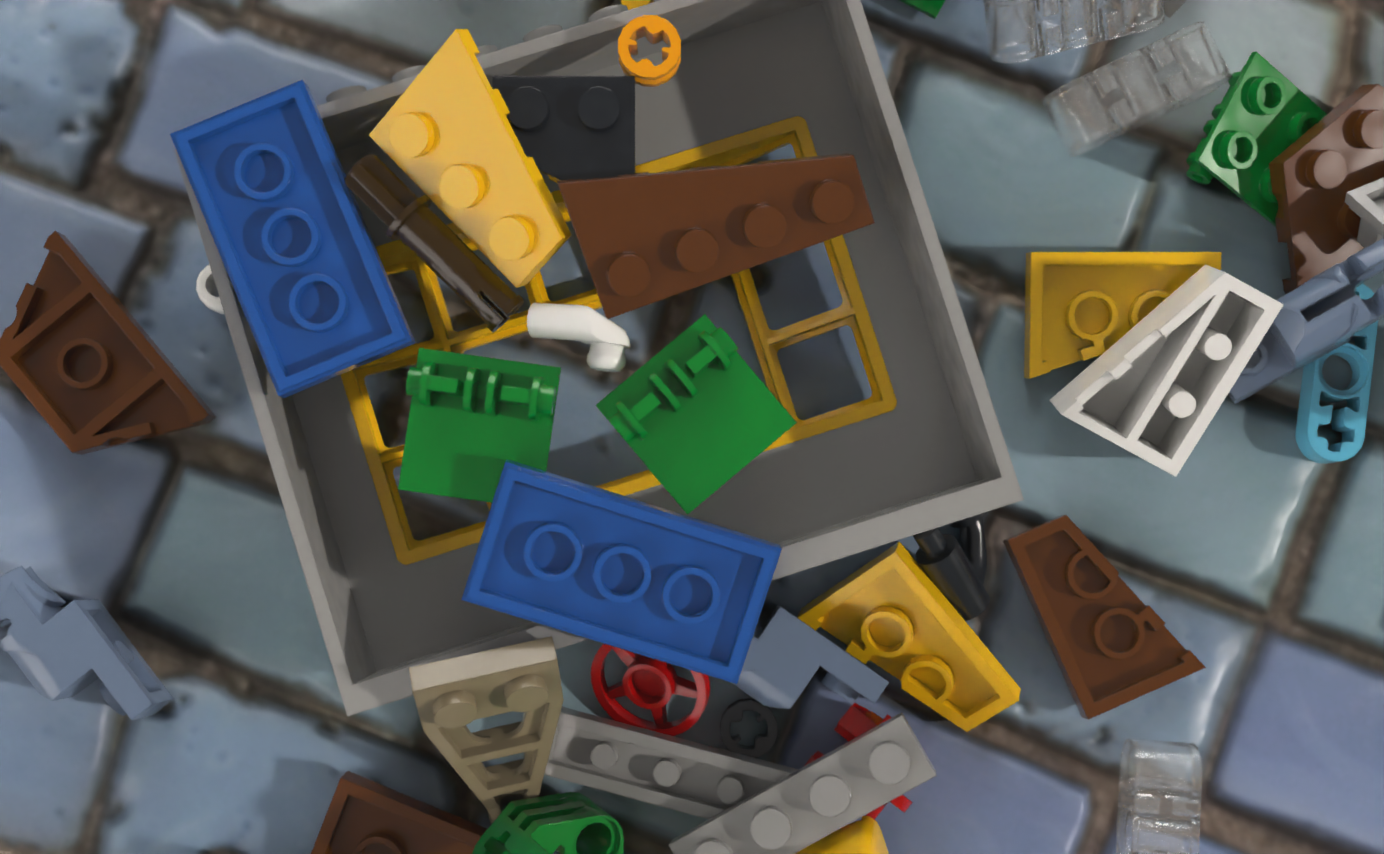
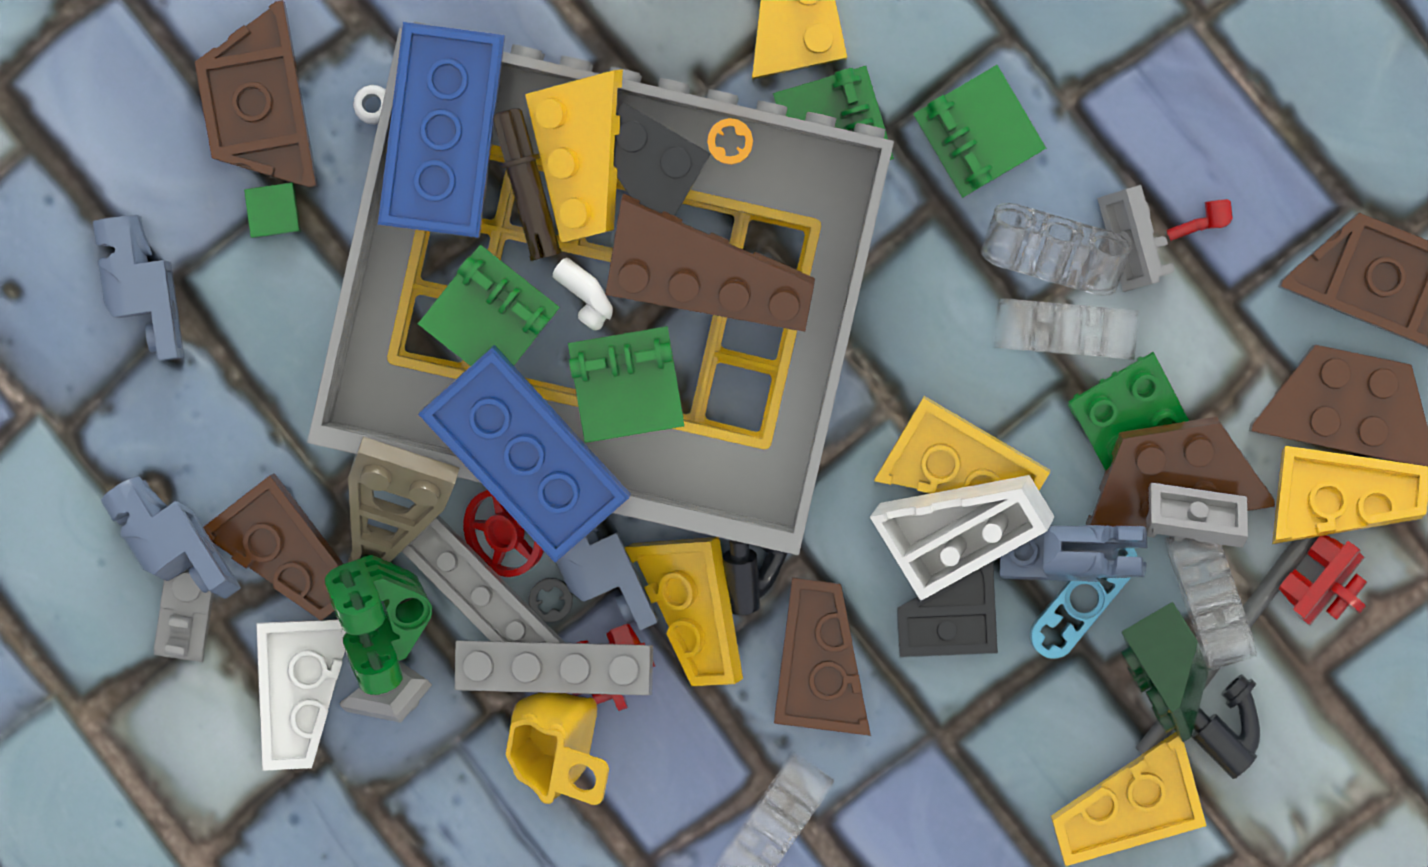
camera: 30 degrees right, 5 degrees up
none -> green tile [244,183,301,238]
none -> black wing [897,561,998,658]

